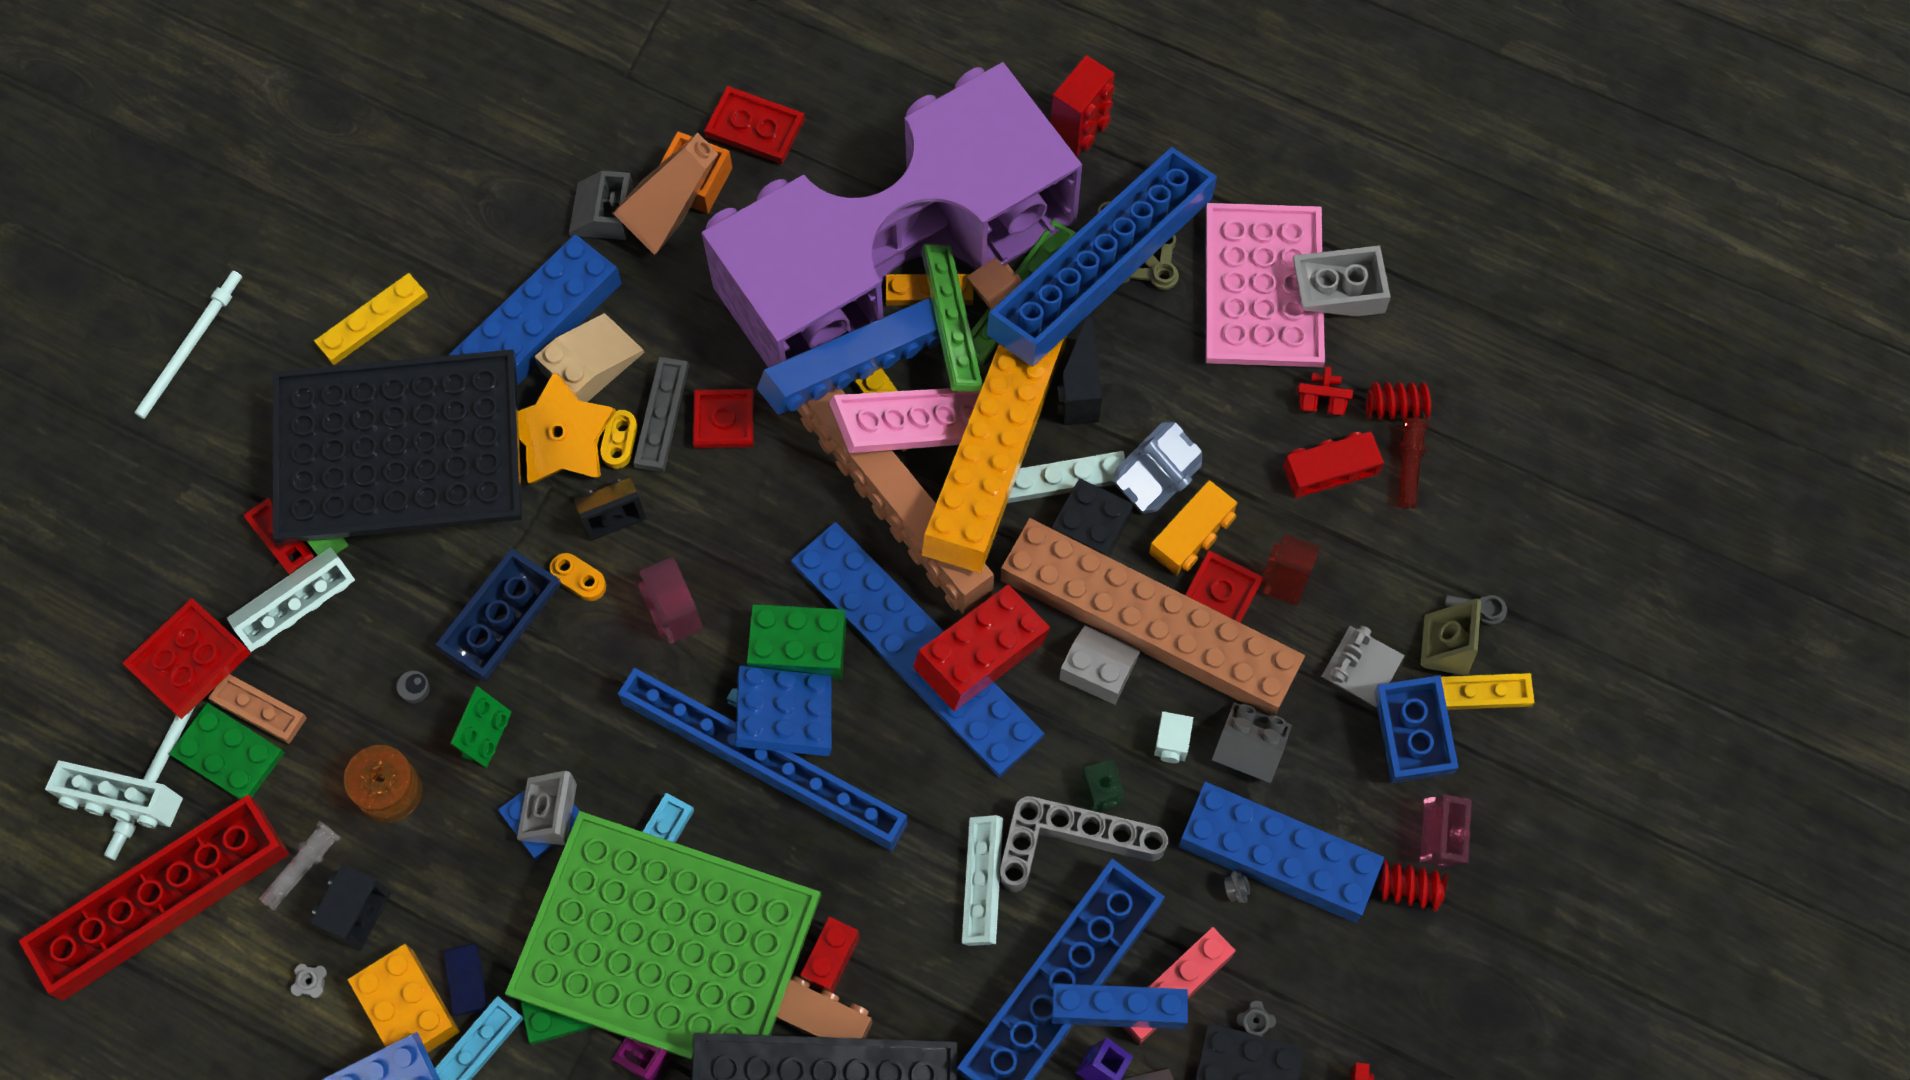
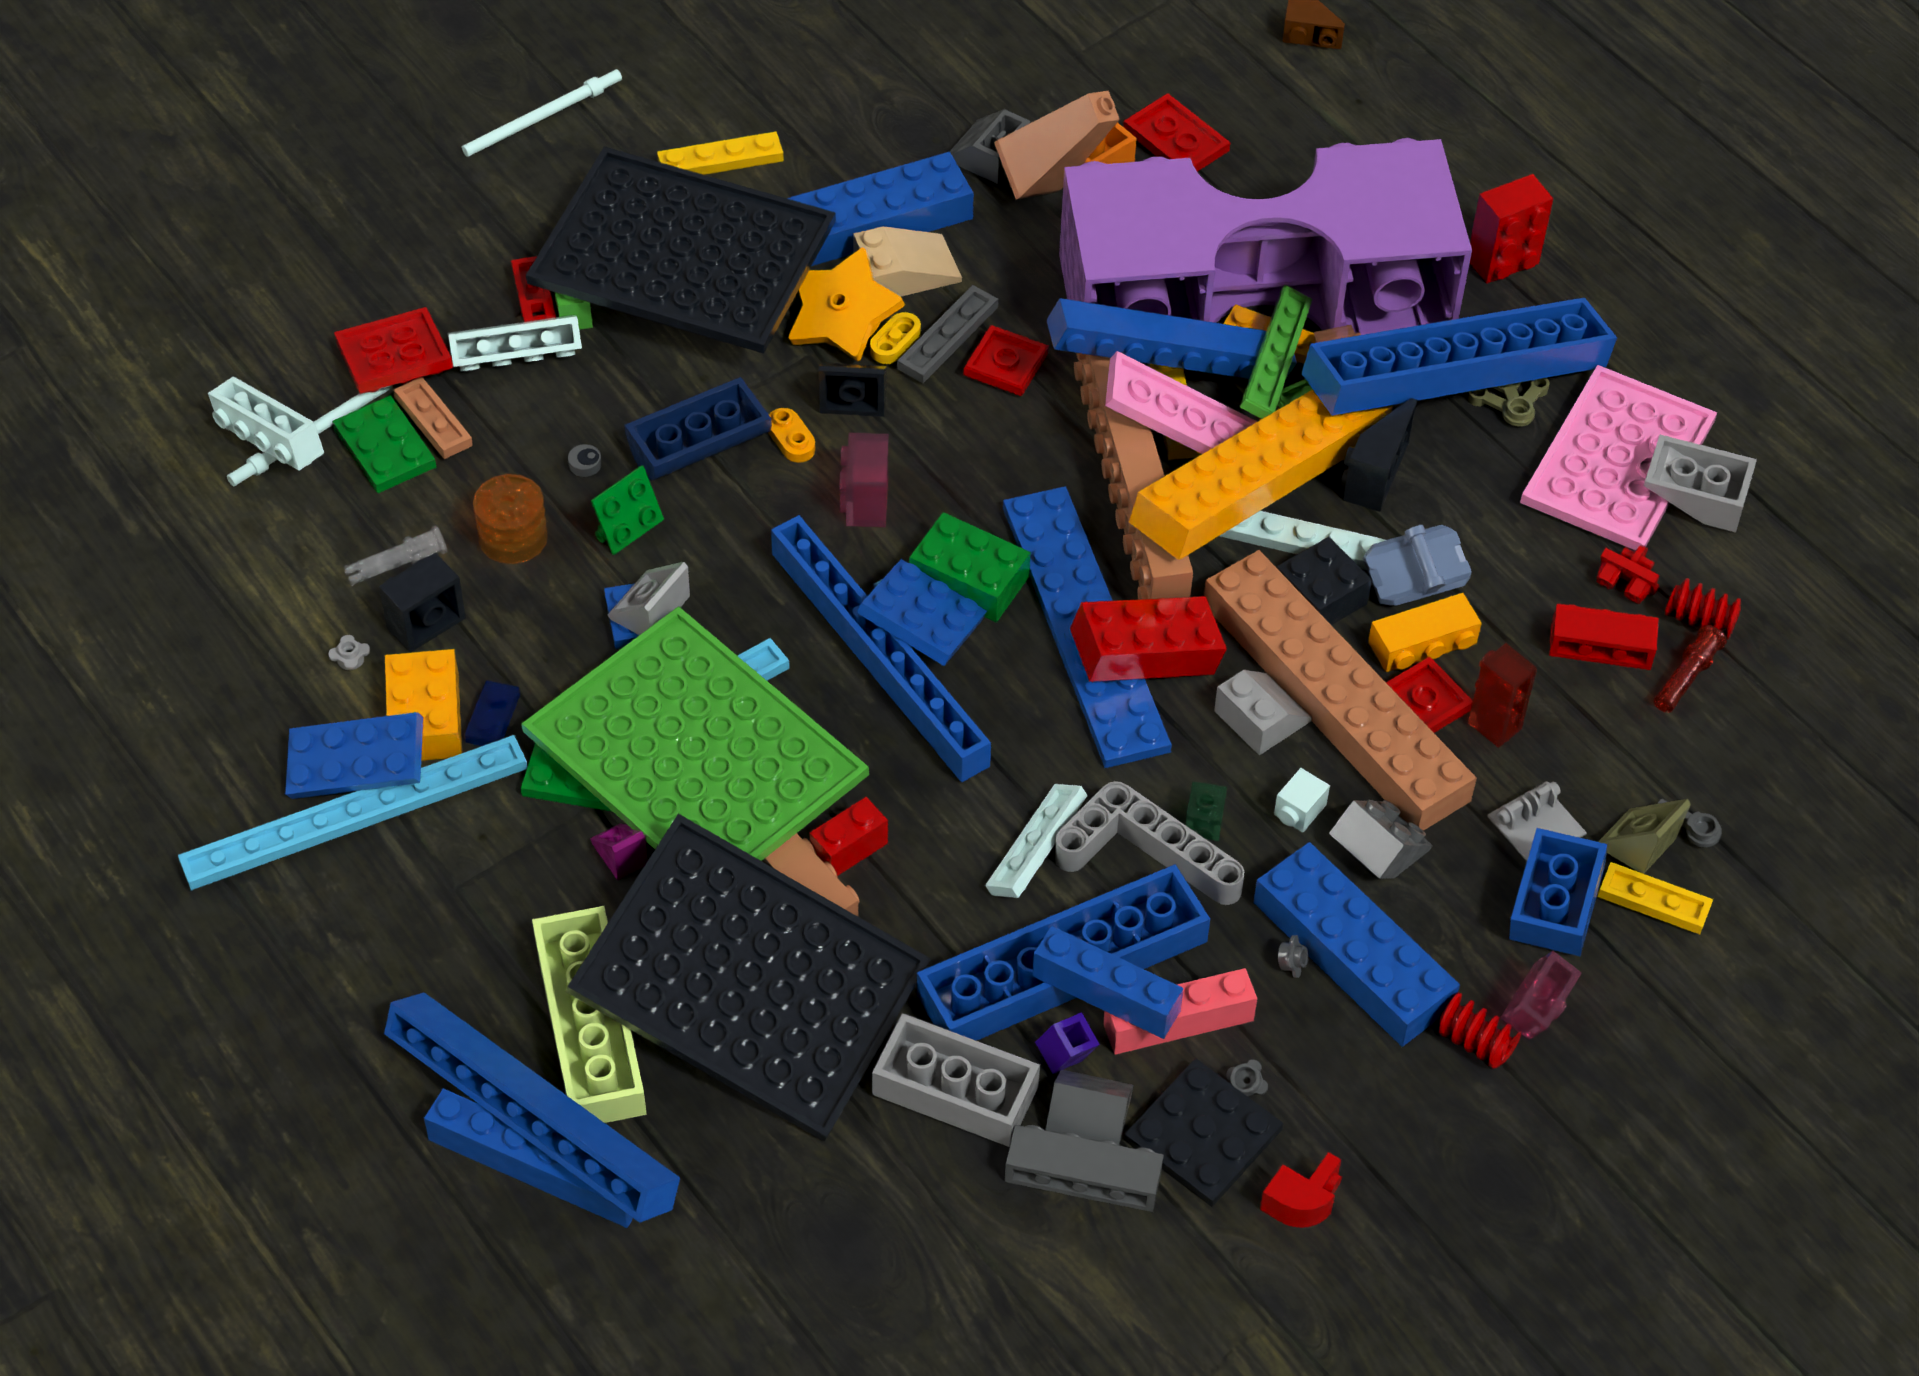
camera: 25 degrees right, 15 degrees down
red brick [19,794,290,1001] -> none

